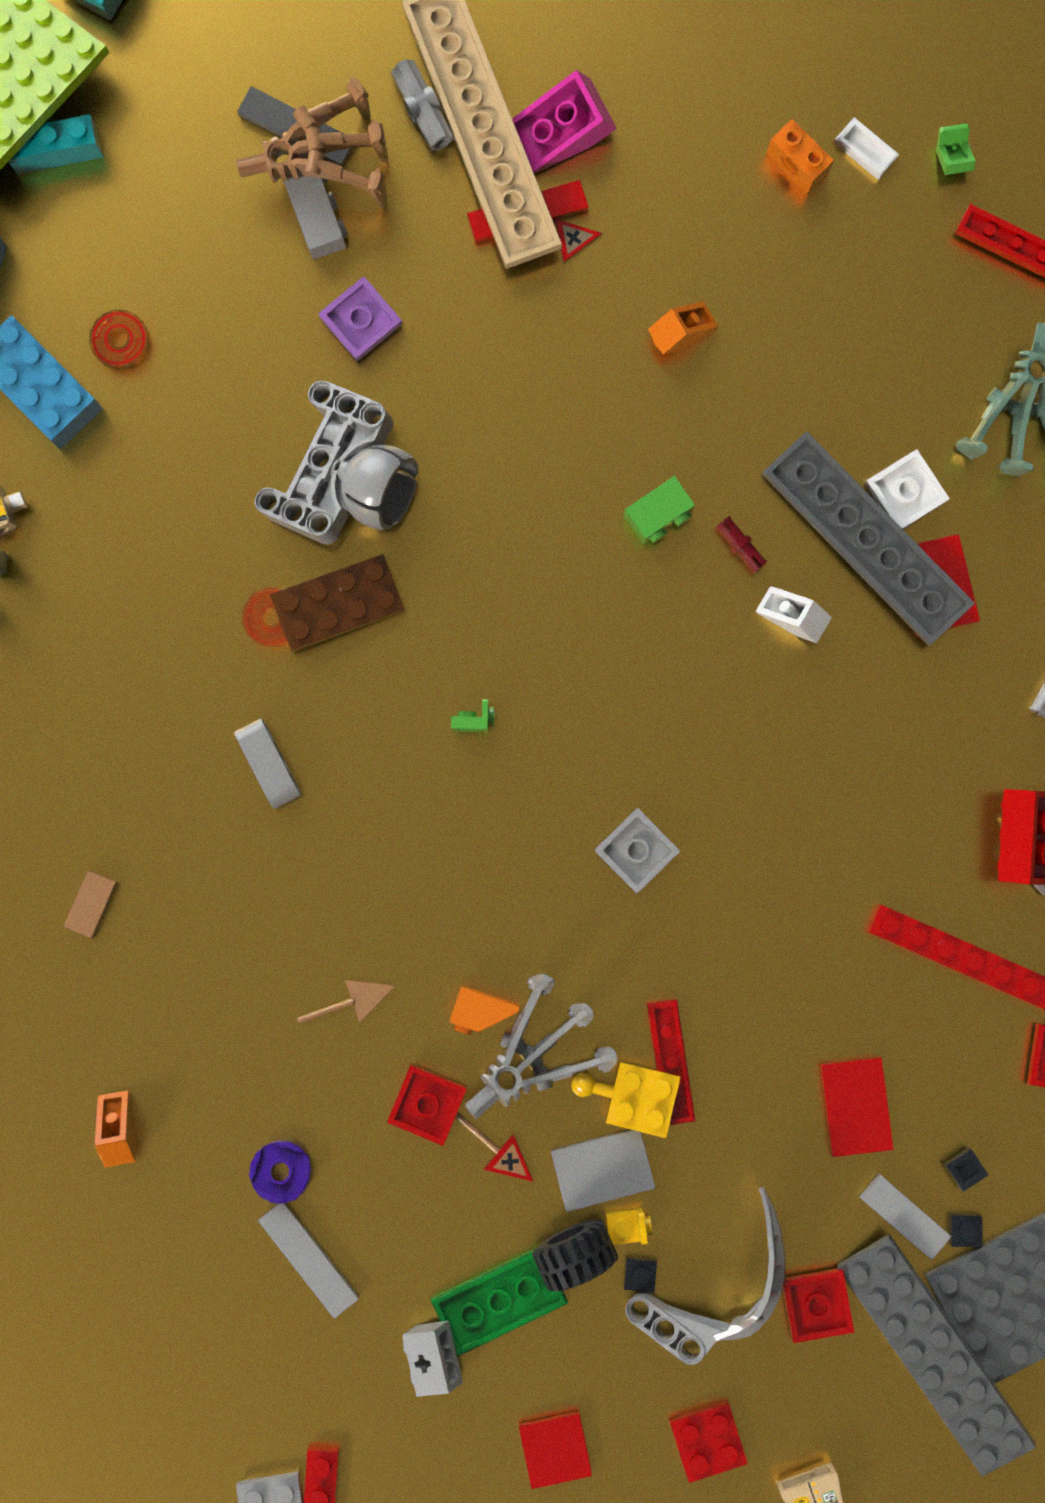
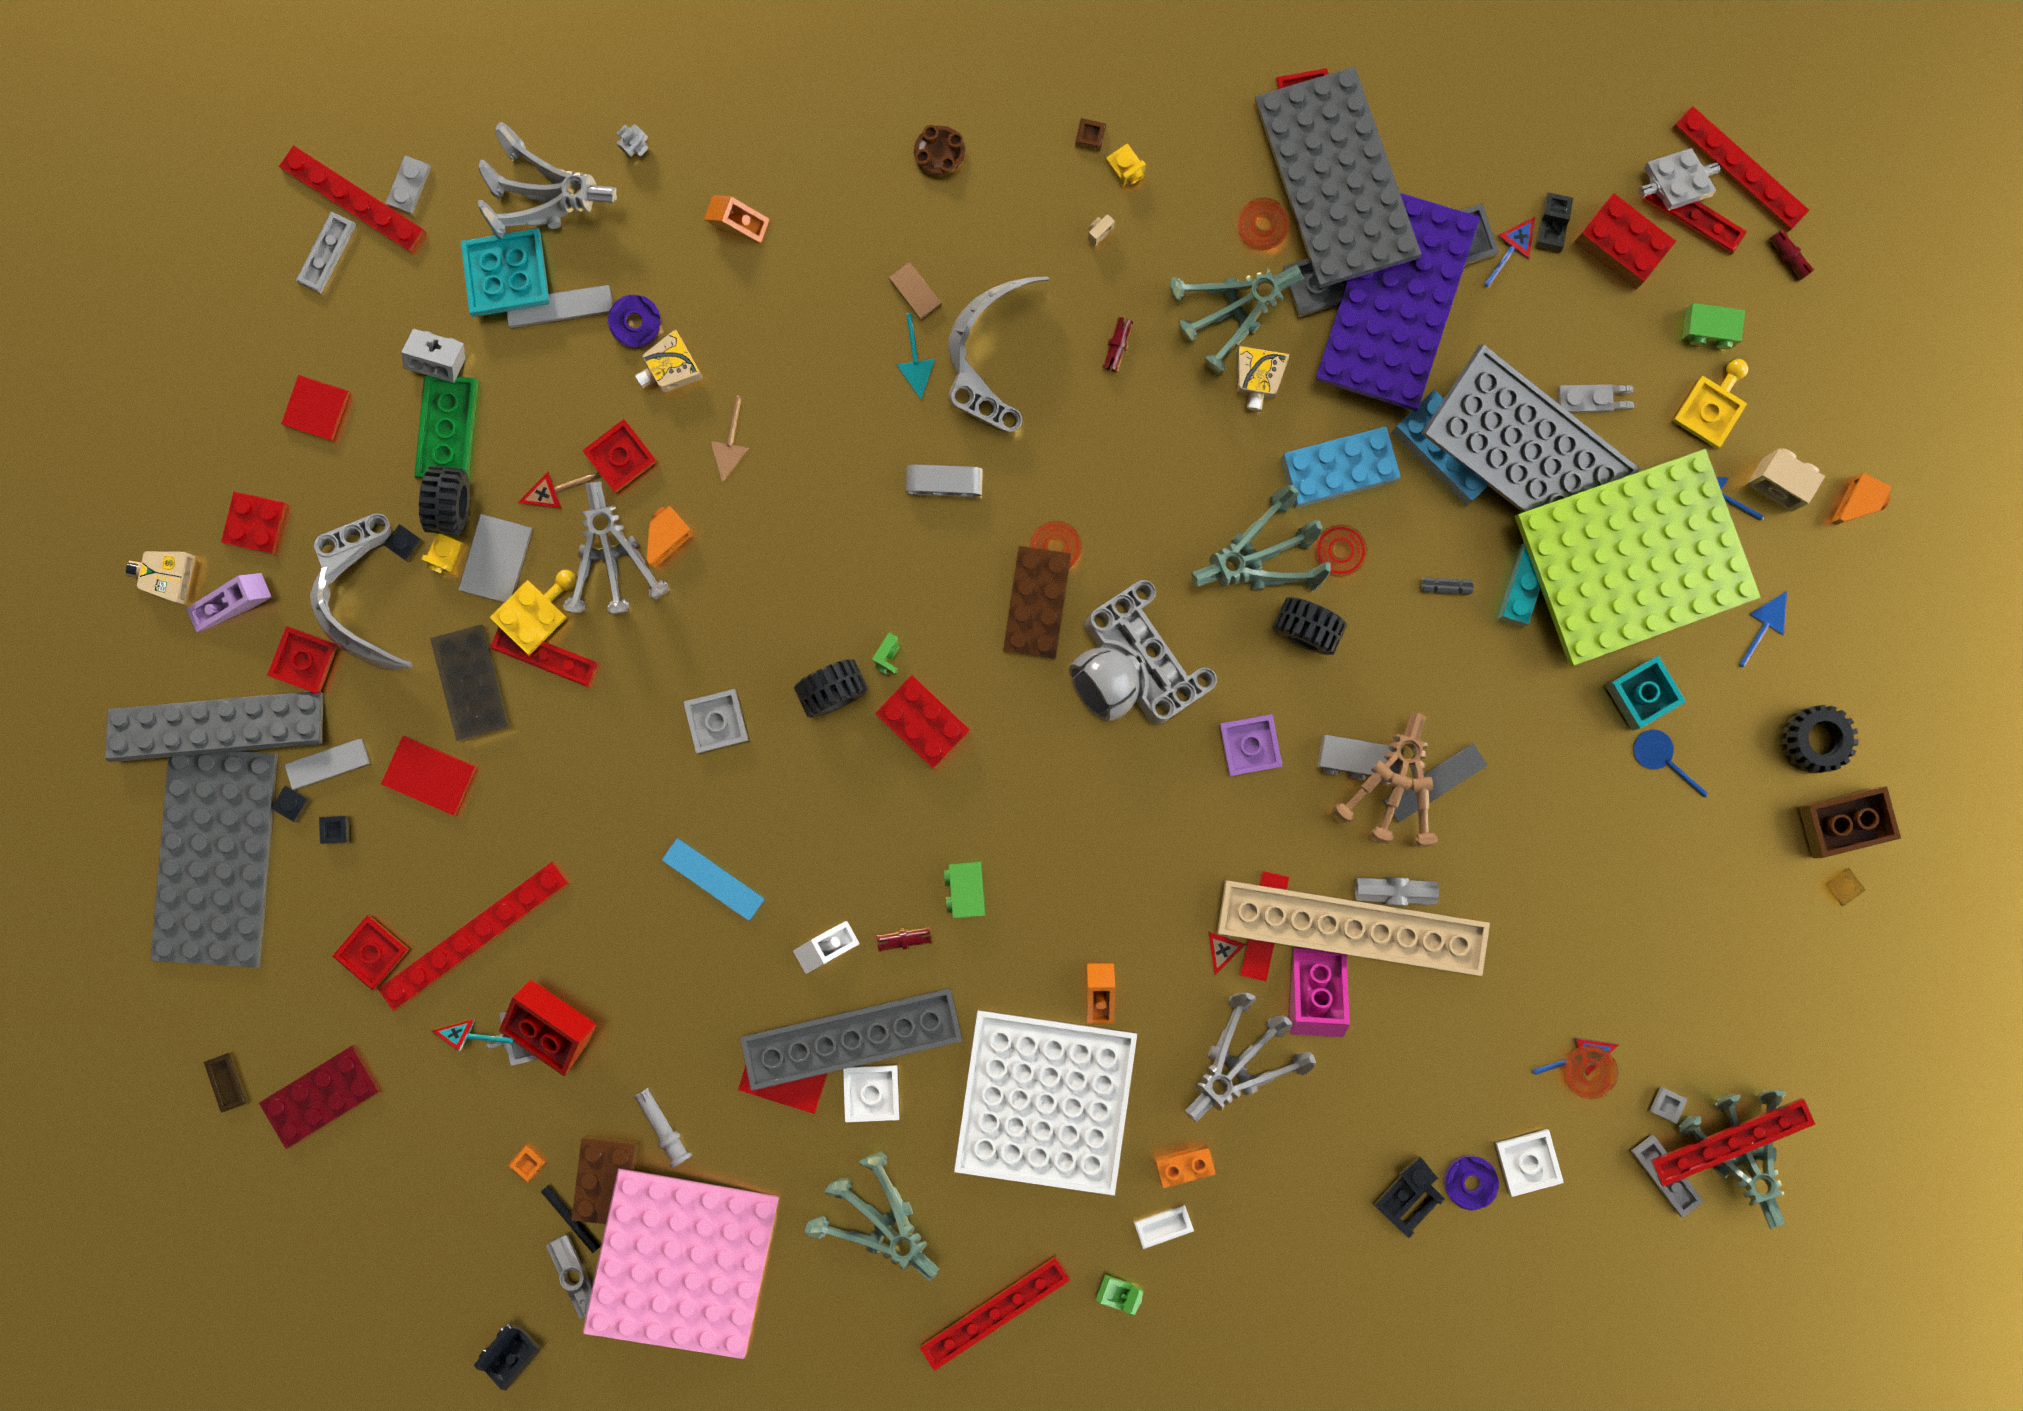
camera: 120 degrees right, 0 degrees up
none -> lavender slope [186,573,271,632]
none -> clear smoke plate [430,624,510,741]
none -> teal plate [461,228,550,317]
none -> light grey piece [478,122,617,239]
none -> light grey gear [616,124,648,157]
none -> torso [635,330,703,392]
none -> dark azure tile [662,838,765,921]
none -> black tyre [794,659,868,717]
none -> red brick [875,675,971,770]
none -> teal piece [896,313,935,400]
none -> light grey piece [948,277,1050,432]
none -> white plate [954,1010,1137,1196]
none -> dark red pin [1102,317,1134,373]
none -> light grey piece [1184,992,1316,1123]
none -> sand green piece [1191,485,1331,591]
none -> black tyre [1273,597,1347,655]
none -> dark grey axle [1421,577,1474,595]

